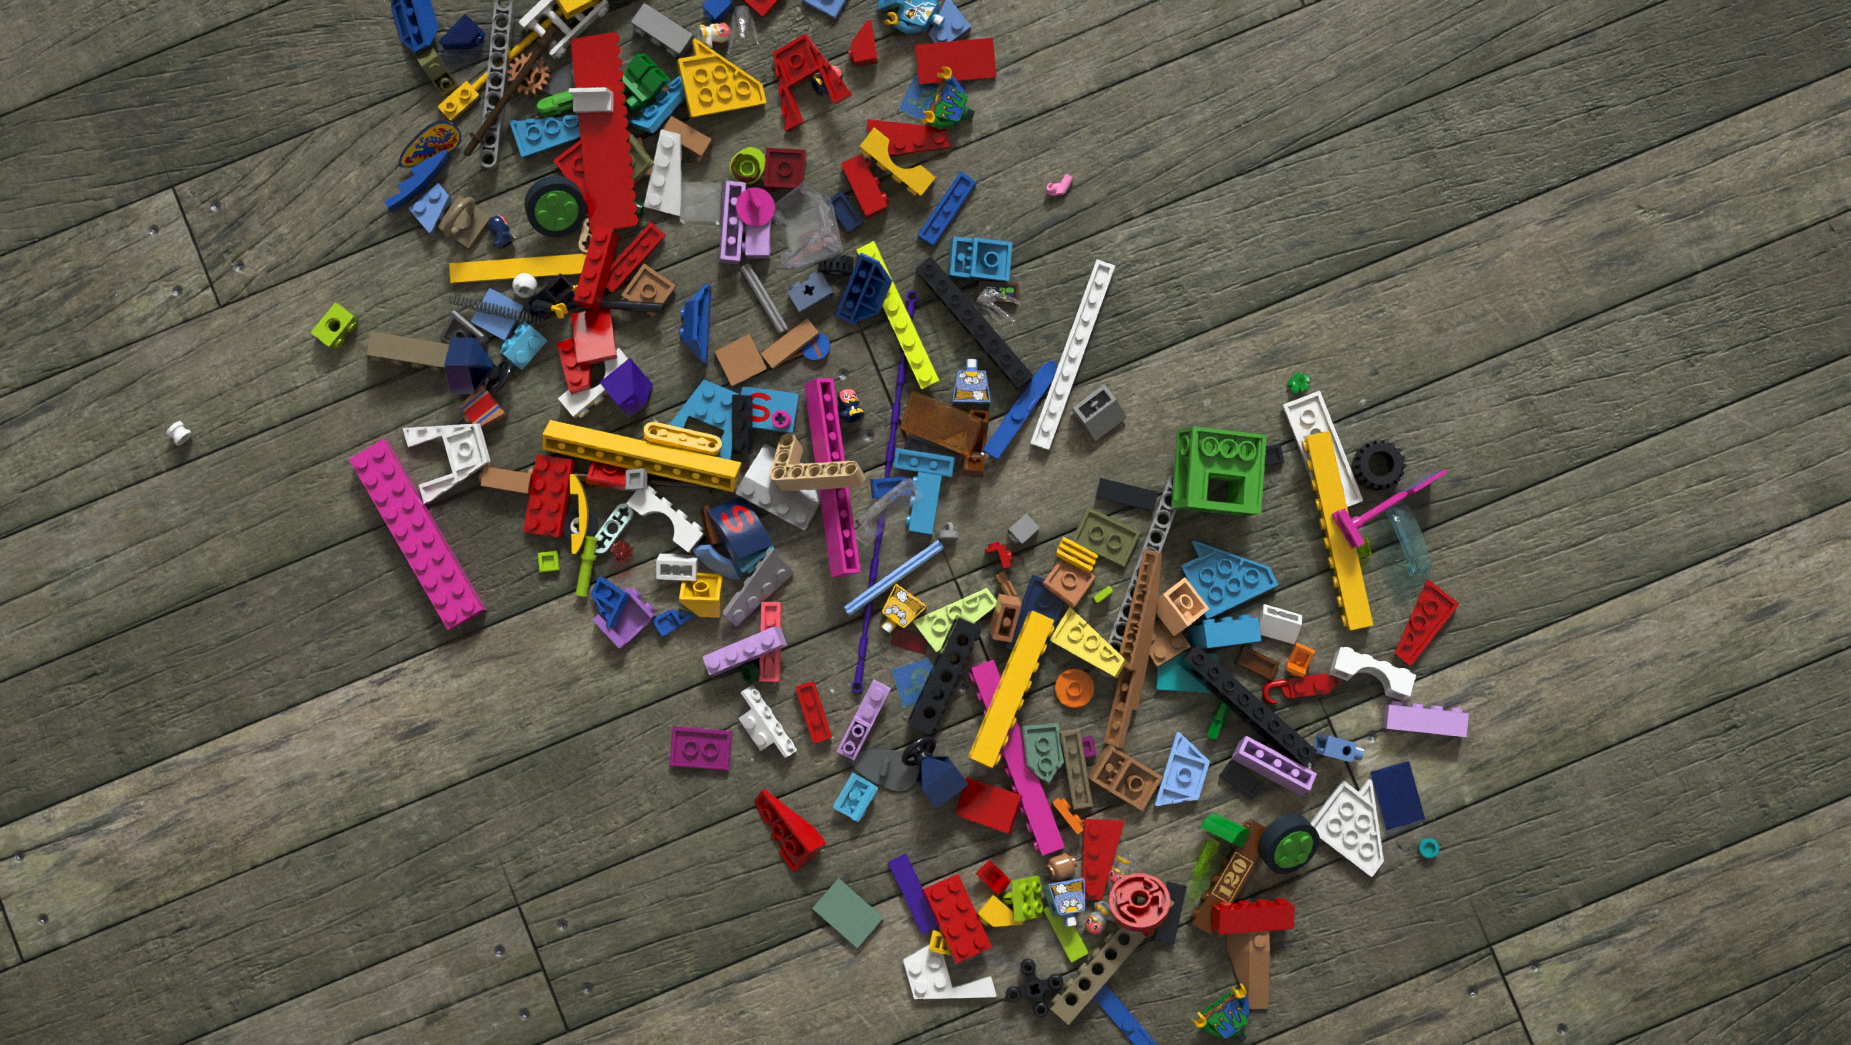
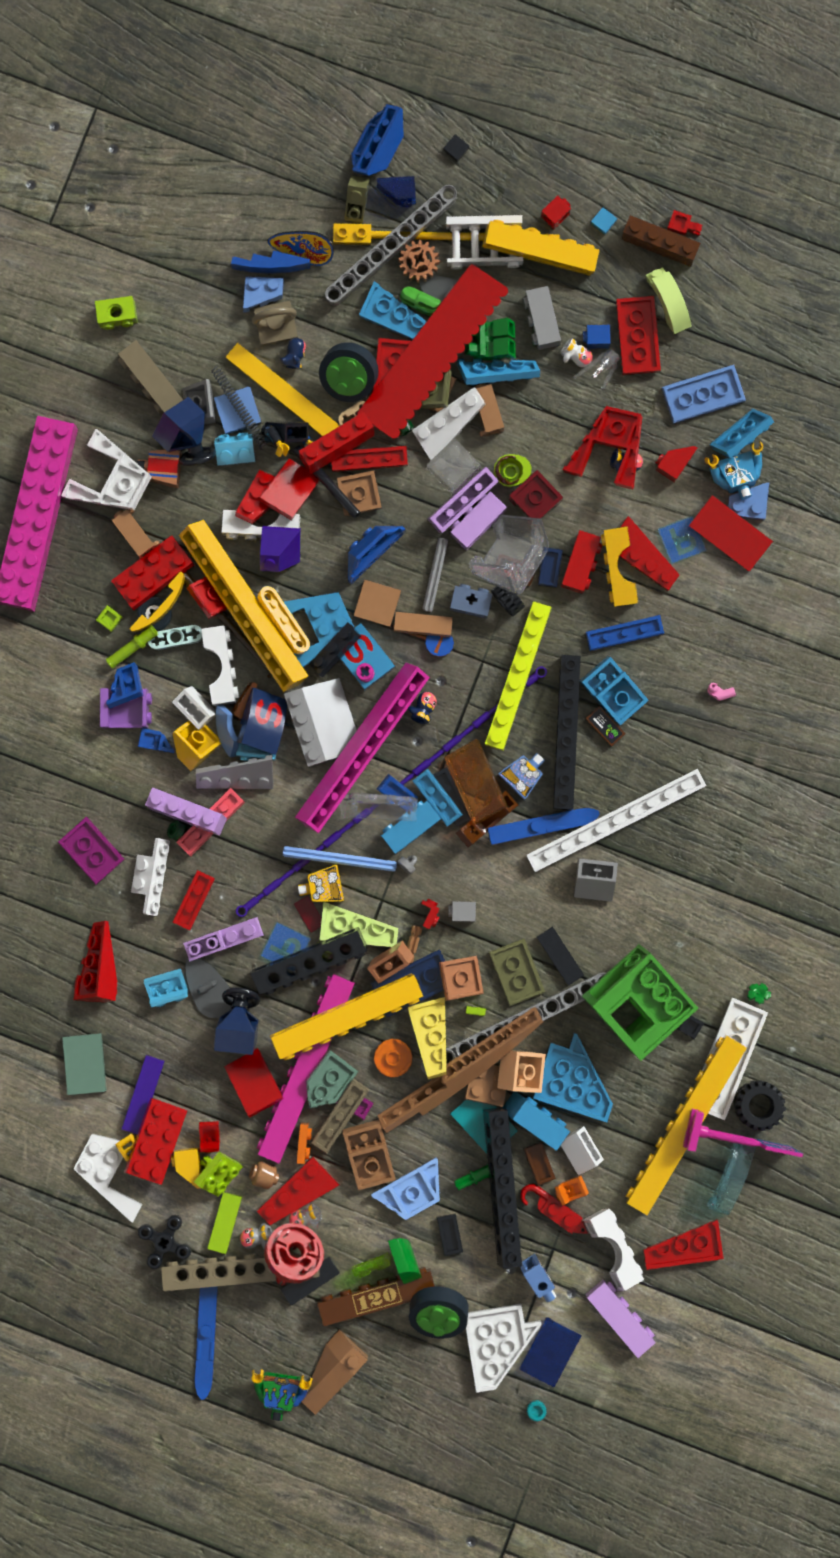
camera: 40 degrees right, 0 degrees up
dark brown bar [464,25,559,156] -> none
white piece [512,273,538,298] -> none
white panel [569,87,614,113] -> none
clear red plant [610,540,634,561] -> none
light grey plate [625,468,647,491] -> none
yellow wing [677,39,767,118] -> none
dark pink shield [736,187,775,227] -> none
tan beam [770,433,866,491] -> none
blue wedge [835,253,893,324] -> none
torso [921,66,975,130] -> none
clear plant [976,288,1022,325] -> none
torso [1042,878,1085,927] -> none
yellow tile [1055,537,1098,573] -> none
red brick [1211,898,1295,934] -> none
lavender brick [1231,736,1317,796] -> none
clear neon green tile [1356,536,1372,558] -> none

